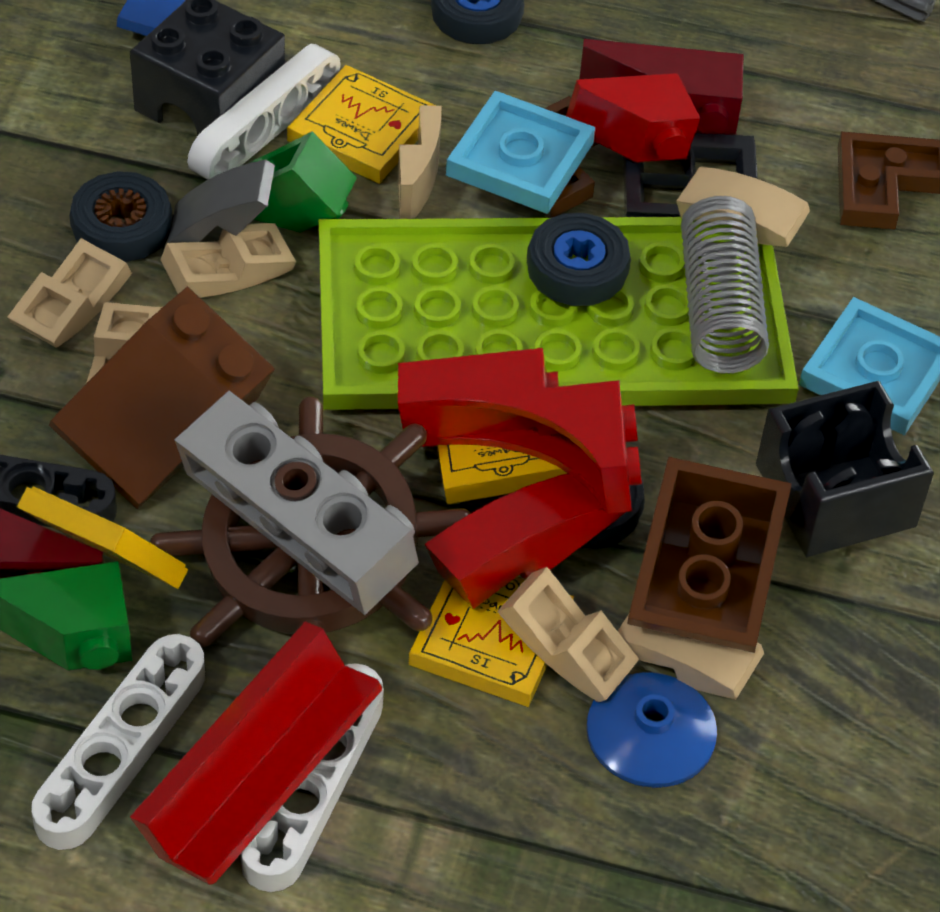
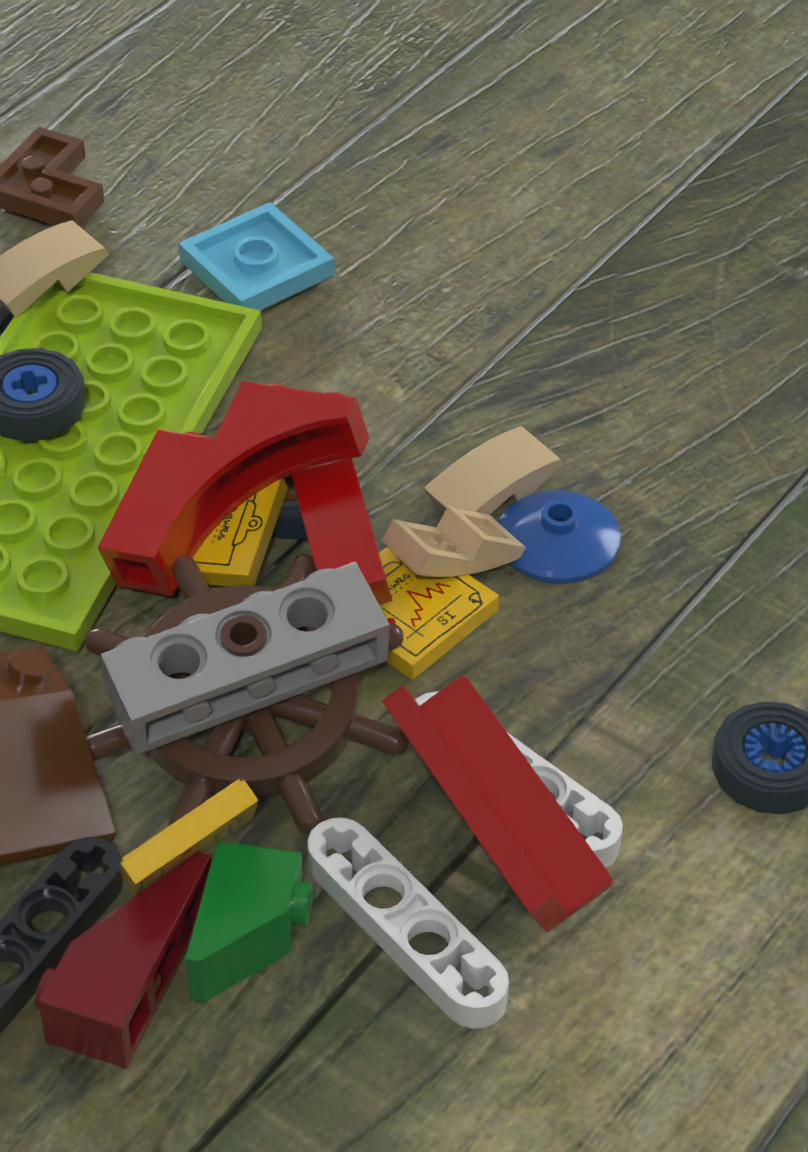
camera: 65 degrees left, 5 degrees down
reddish brown slope [627,457,792,653] -> none
light grey piece [681,196,769,373] -> none
black piece [756,380,934,558] -> none

